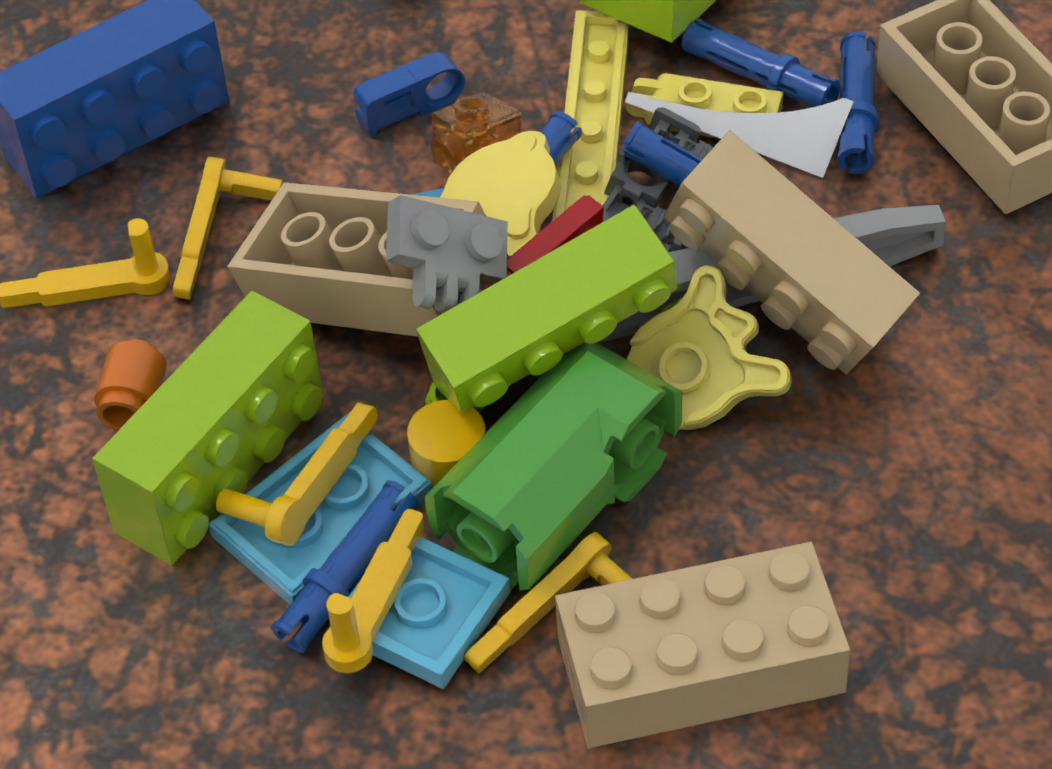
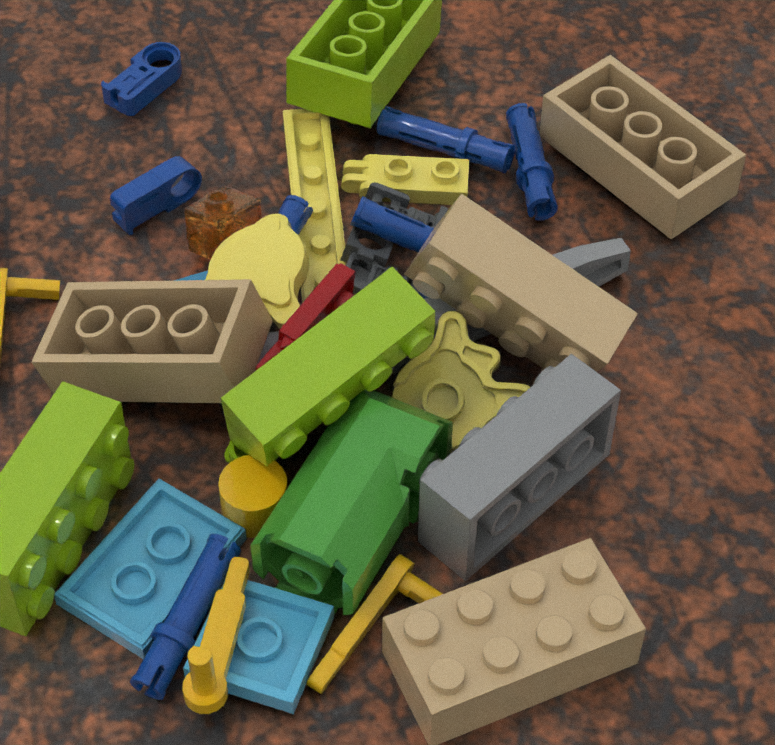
camera: 15 degrees left, 0 degrees up
yellow piece [216,402,378,546] -> none
light grey hinge [386,195,508,313] -> none
white sticker [625,92,854,178] -> none
none -> light grey brick [418,354,621,581]

